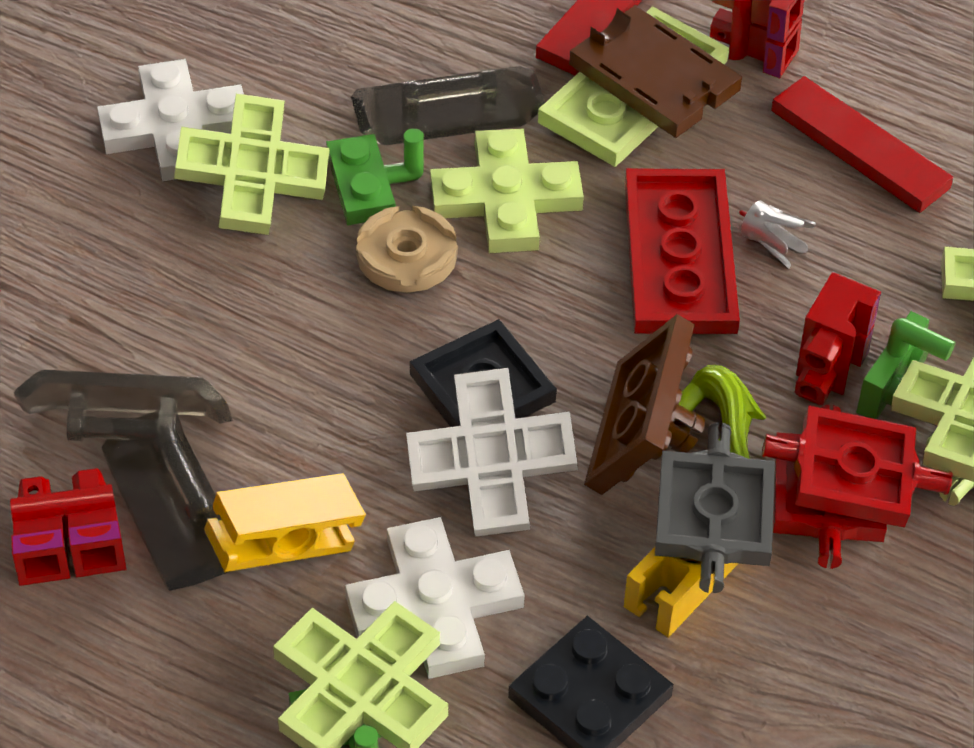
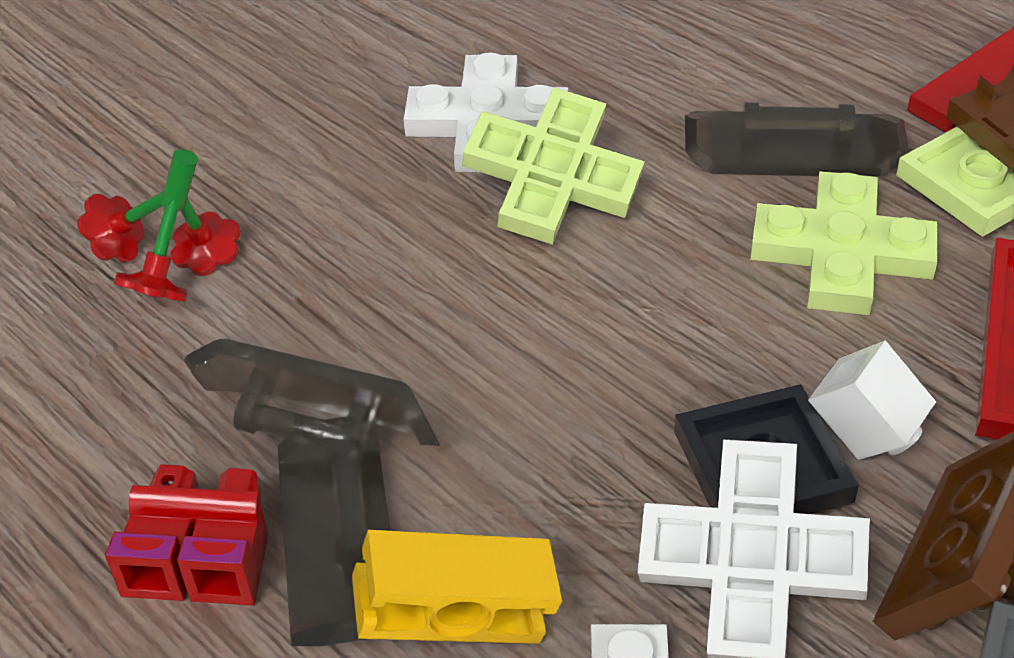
camera: 20 degrees right, 5 degrees down
bright green plate [326,129,424,226] -> none
tan plate [356,206,458,293] -> none
none -> white brick [808,340,936,460]

